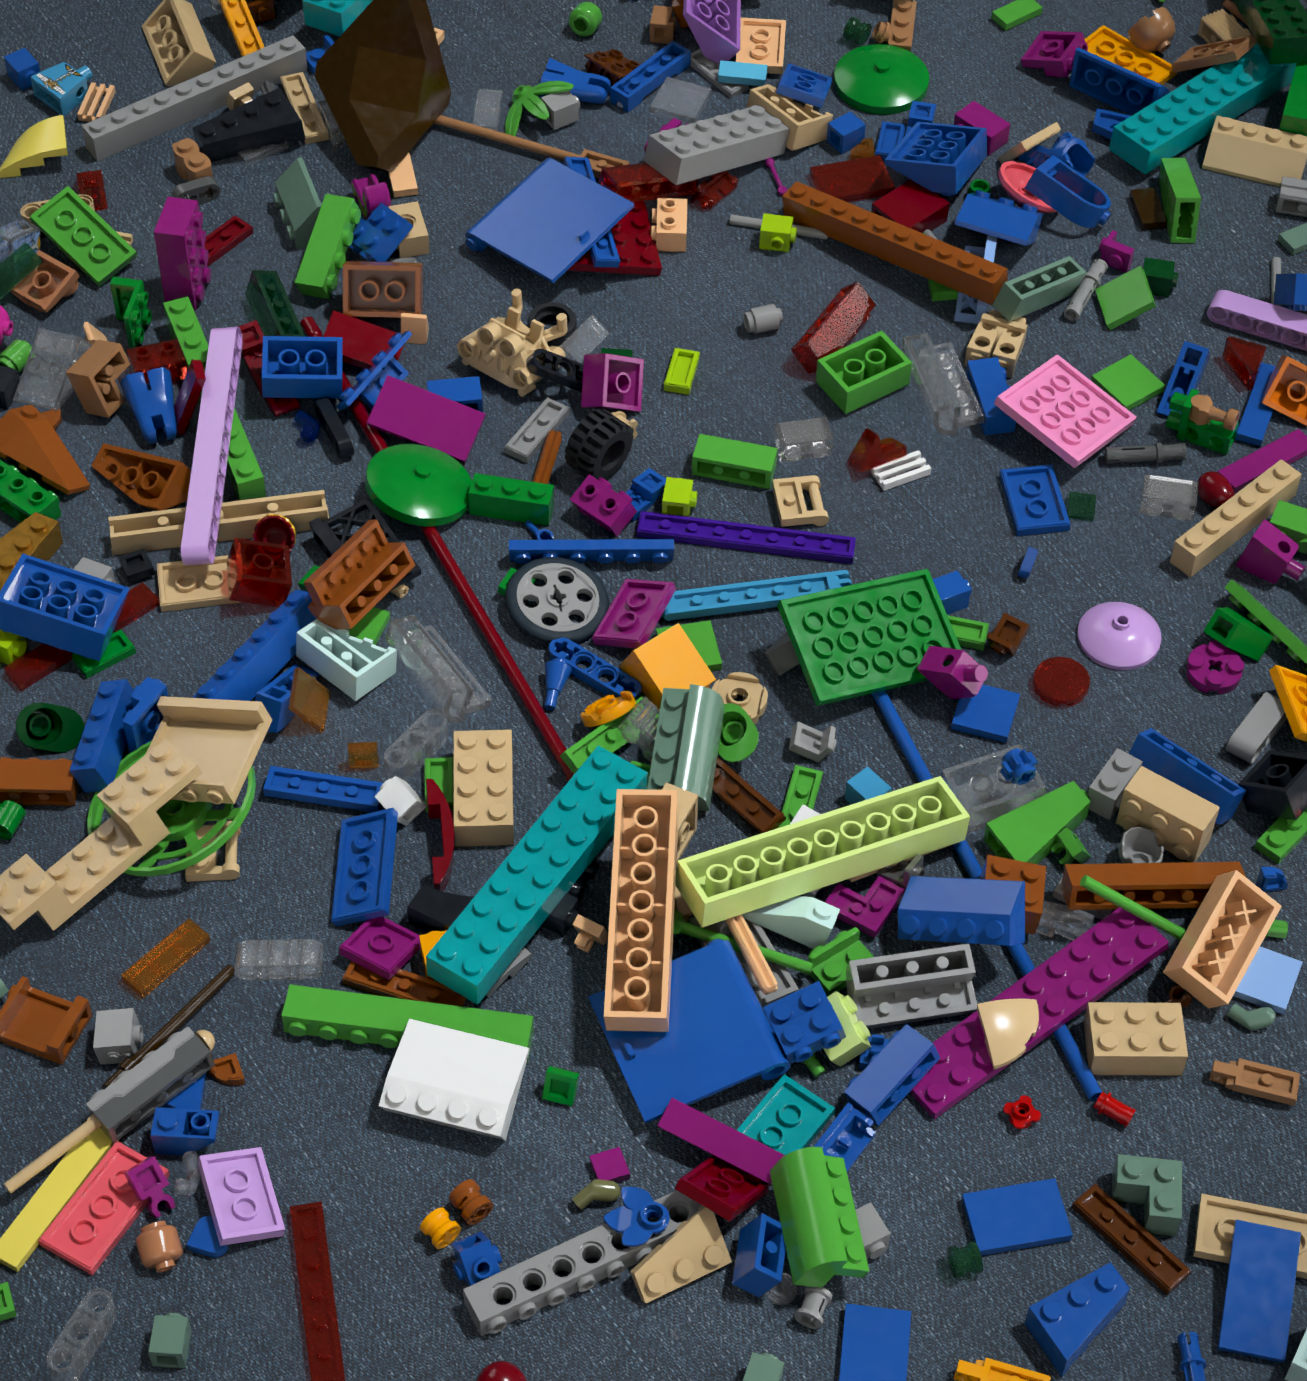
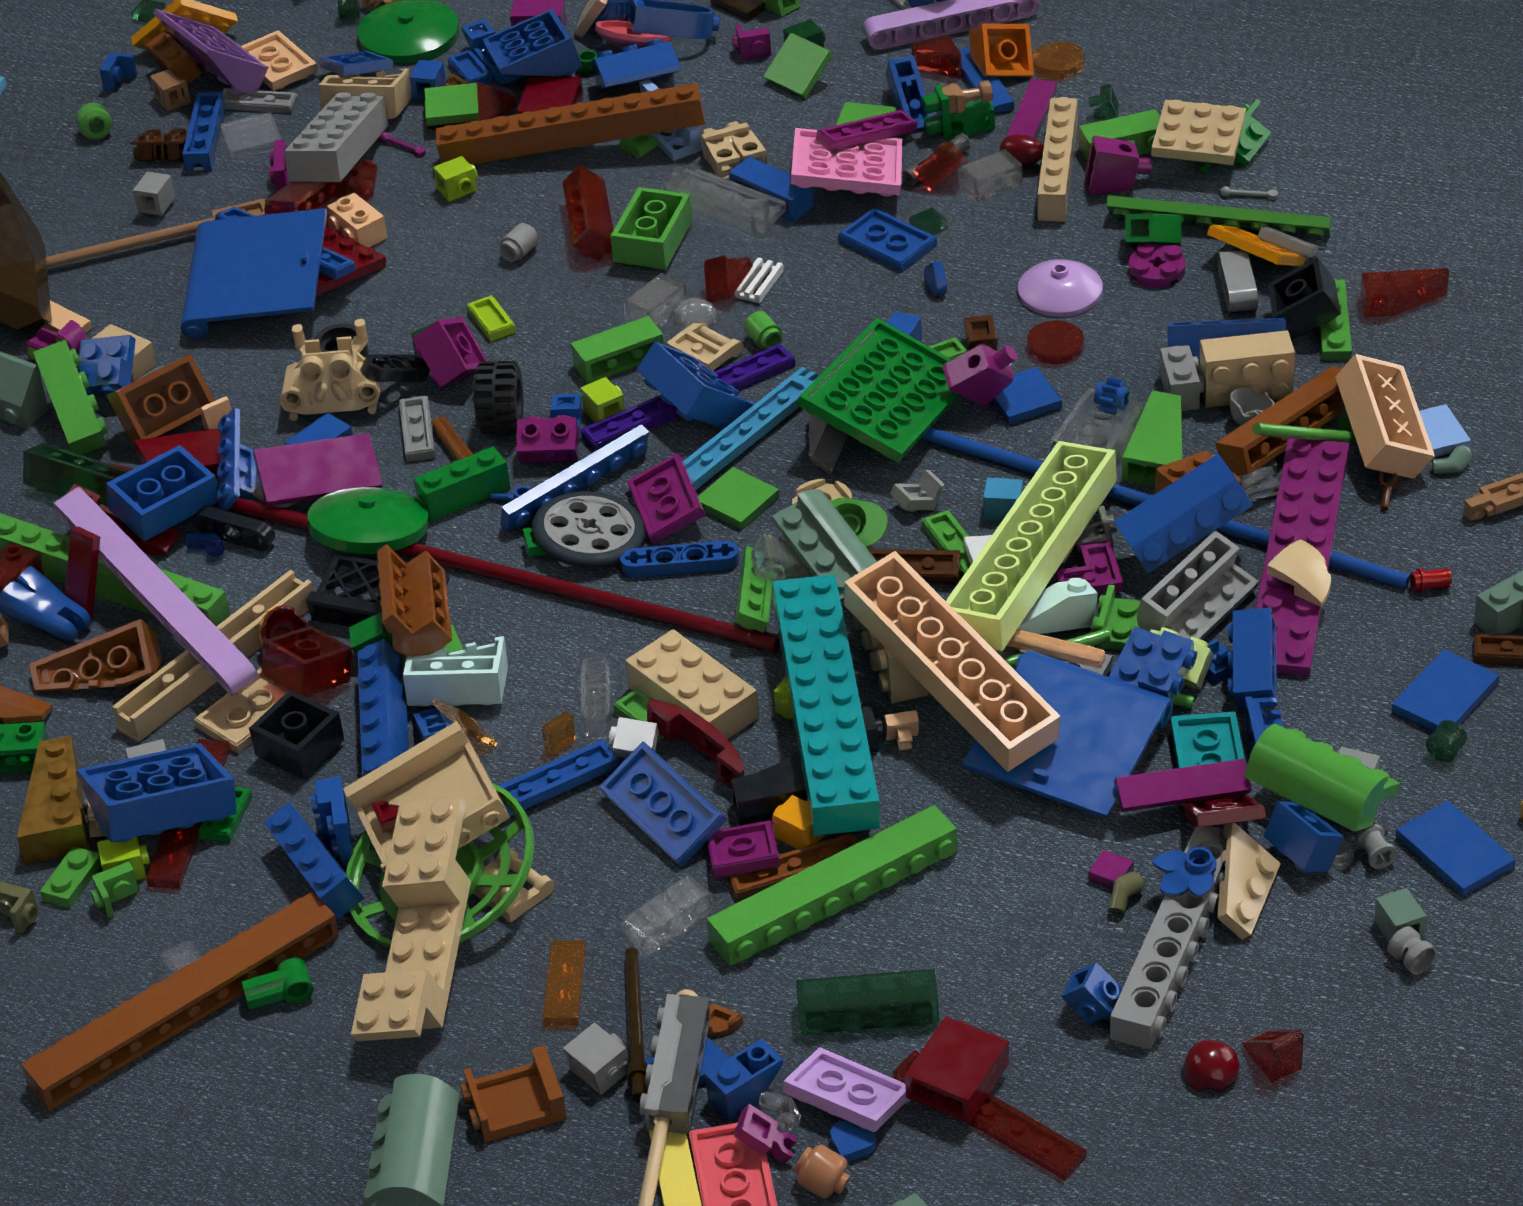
camera: 35 degrees left, 10 degrees down
dark green piece [16,702,84,752] -> none
black plate [118,549,155,583] -> none
white slope [379,1019,530,1141] -> none
clear brick [386,615,492,723] -> none
light orange wheel [420,1207,461,1249] -> none
dark orange wheel [449,1179,493,1225] -> none
clear slope [473,89,503,131] -> none
bright green plant [505,81,574,136] -> none
blue piece [538,58,611,104] -> none
green tile [542,1066,579,1106] -> none
blue cone [544,658,572,711] -> none
clear tile [559,314,609,363] -> none
light orange tile [580,691,636,727] -> none
light orange slope [619,623,716,711] -> none
medium azure tile [718,60,768,86] -> none
light grey bar [729,214,828,240] -> none
sand green brick [992,256,1087,322] -> none
red plate [1003,1095,1041,1129] -> none
bright green tile [1051,827,1091,866] -> none
light grey pin [1064,259,1108,321] -> none
tan brick [1083,1002,1188,1076] -> none
none -> black brick [249,690,345,779]
none -> dark red tile [372,801,399,833]
none -> bright green tile [425,83,479,126]
none -> blue wedge [637,341,756,429]
none -> clear hair [673,297,717,328]
none -> bright green brick [744,311,783,350]
none -> clear green brick [796,969,940,1035]
none -> magenta tile [816,110,918,151]
none -> dark red brick [905,1016,1009,1123]
none -> clear red slope [913,141,969,192]

